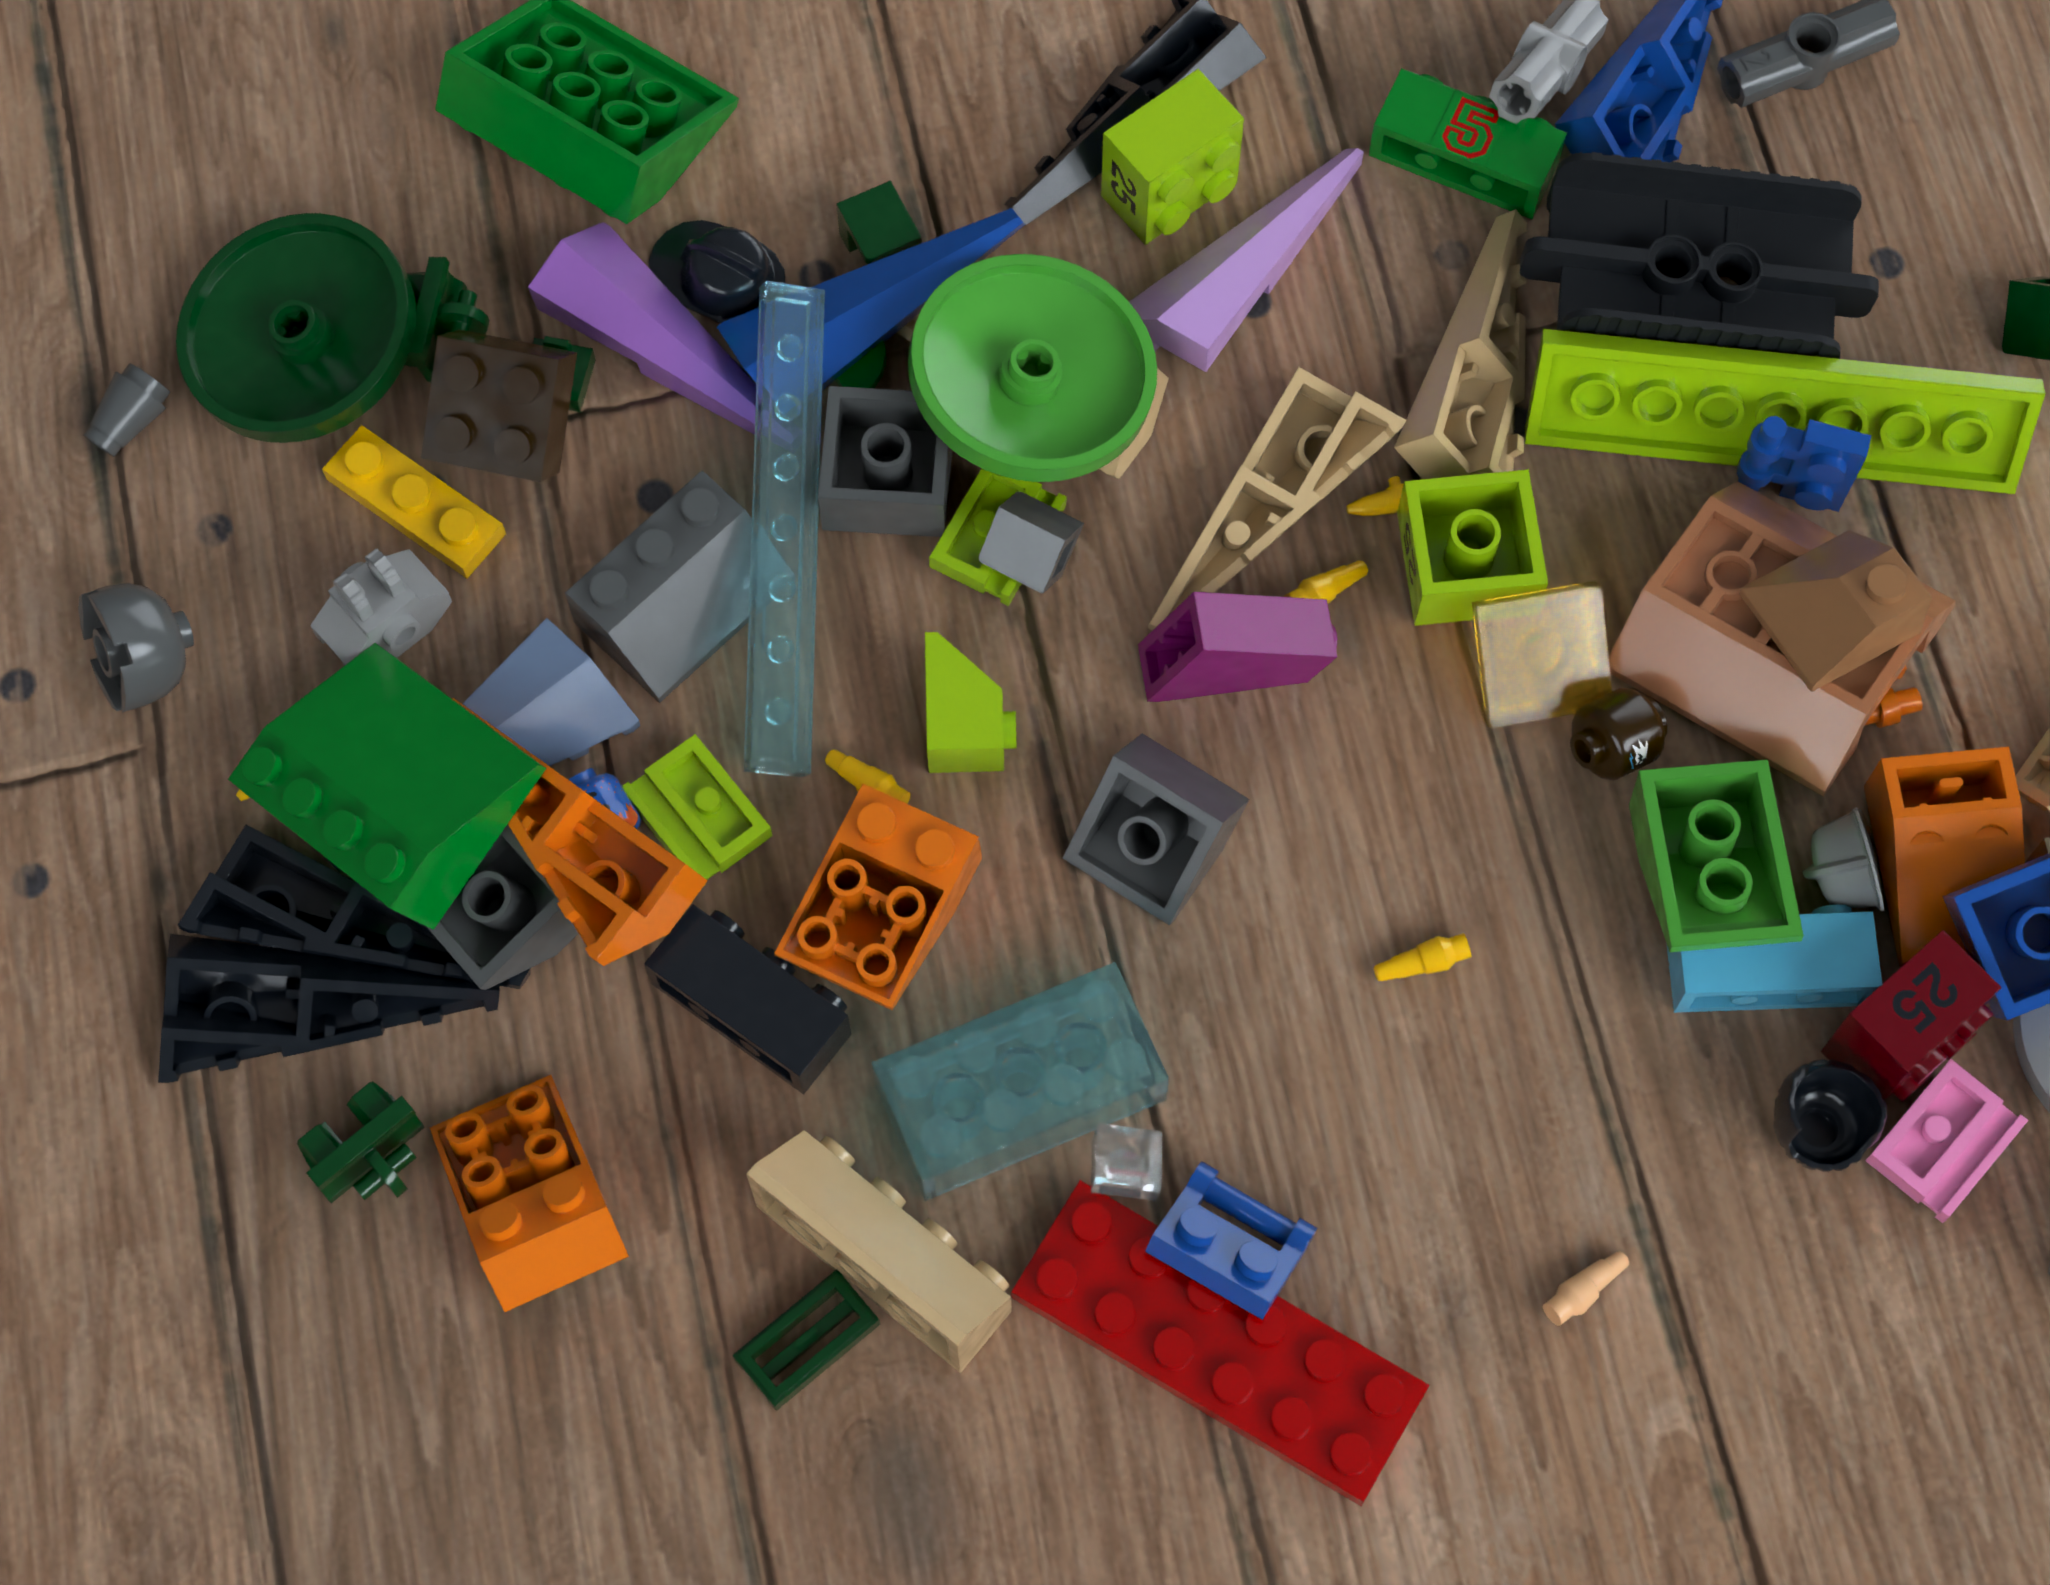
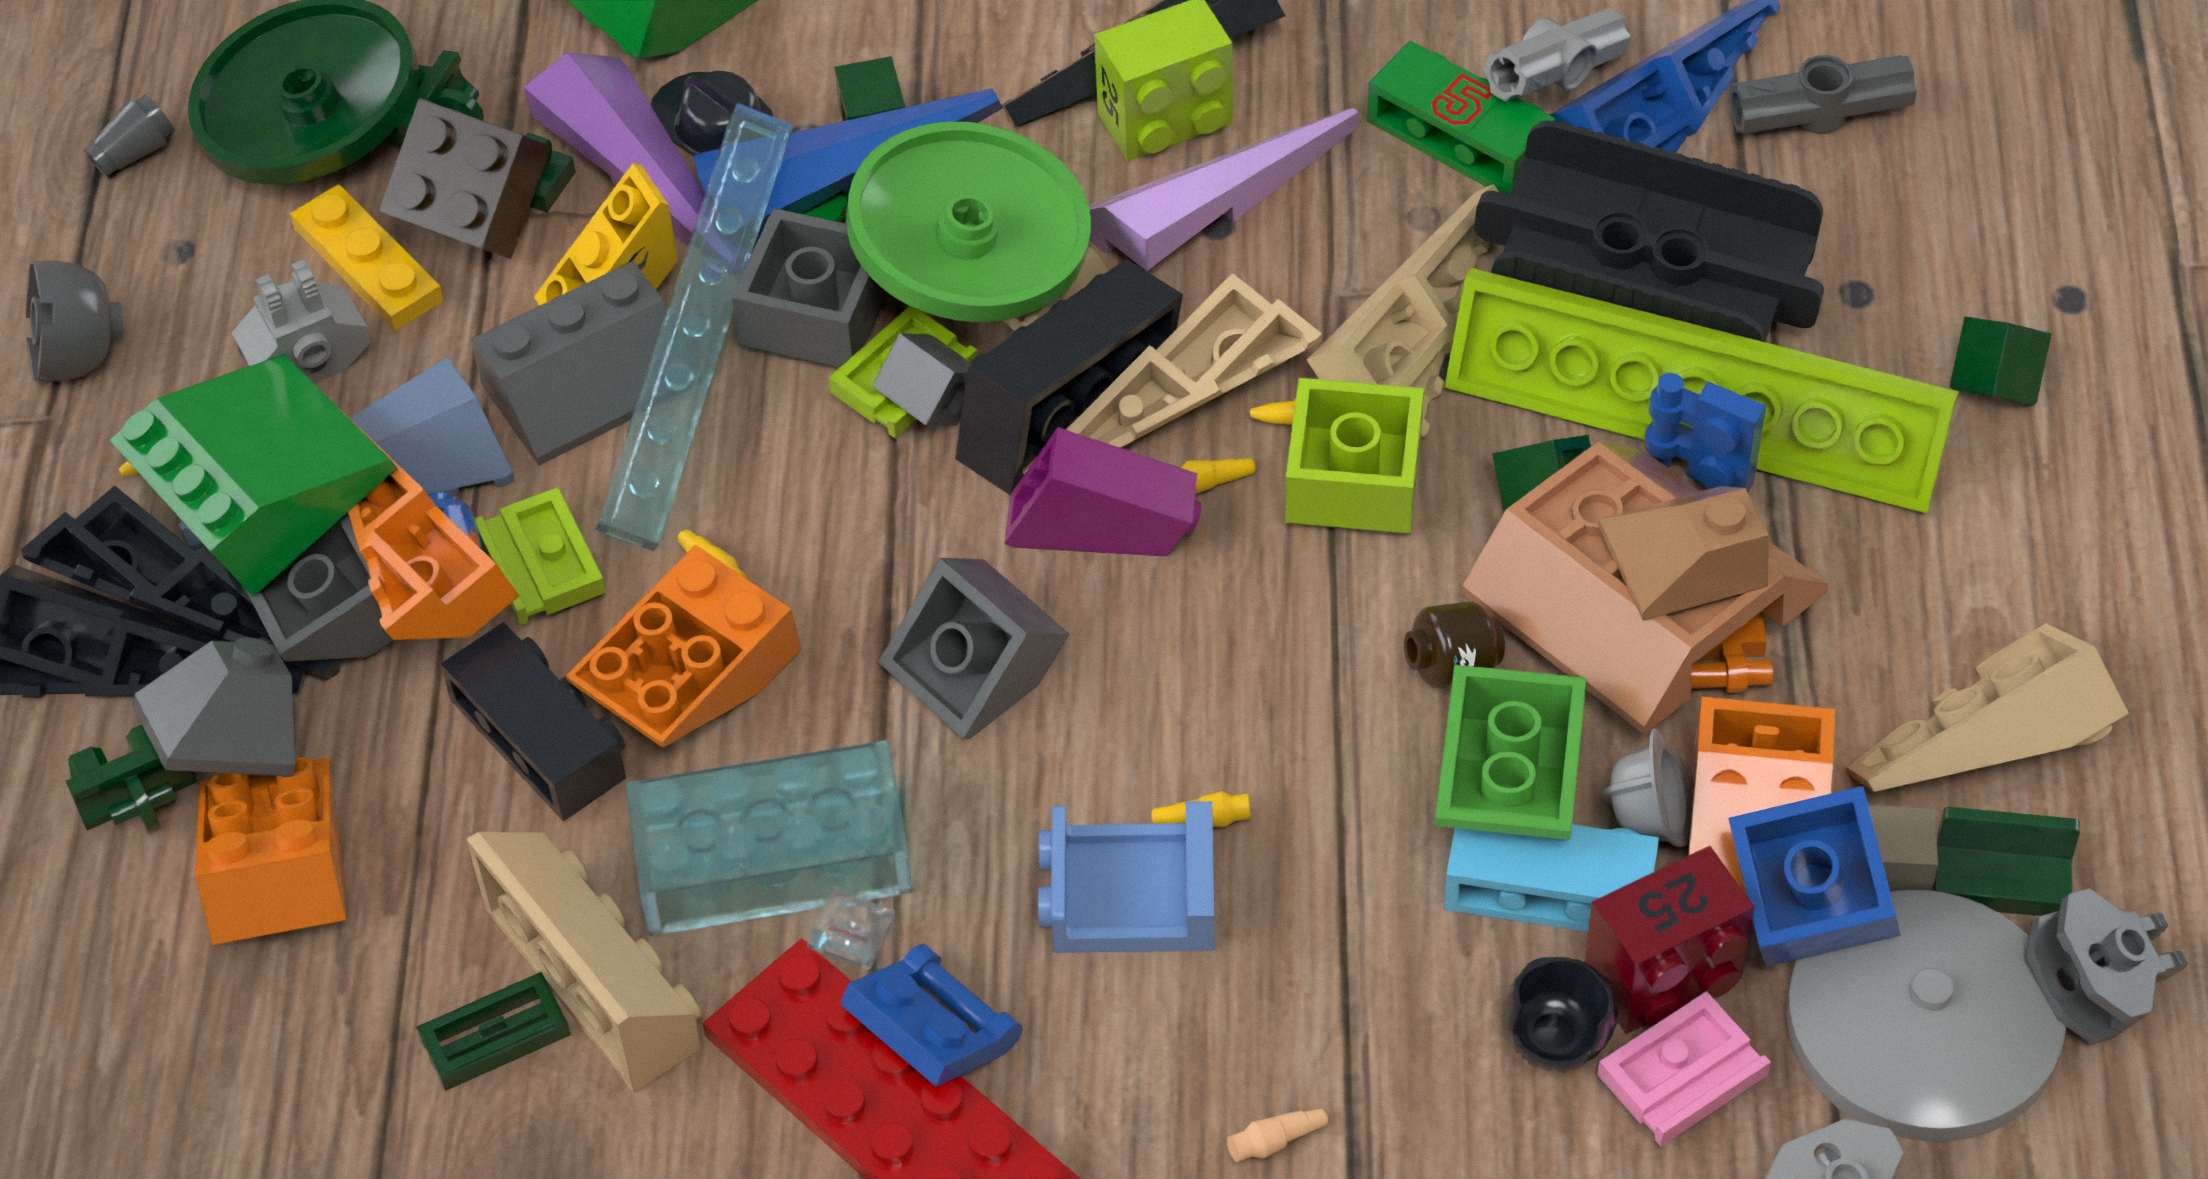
camera: 15 degrees right, 15 degrees down
lime slope [925,632,1017,773] -> none
clear yellow tile [1472,581,1612,728] -> none
none -> dark grey slope [132,637,295,776]
none -> yellow slope [534,163,678,306]
none -> black wedge [955,259,1183,495]
none -> medium blue panel [1038,801,1215,953]
none -> dark green panel [1492,435,1591,512]

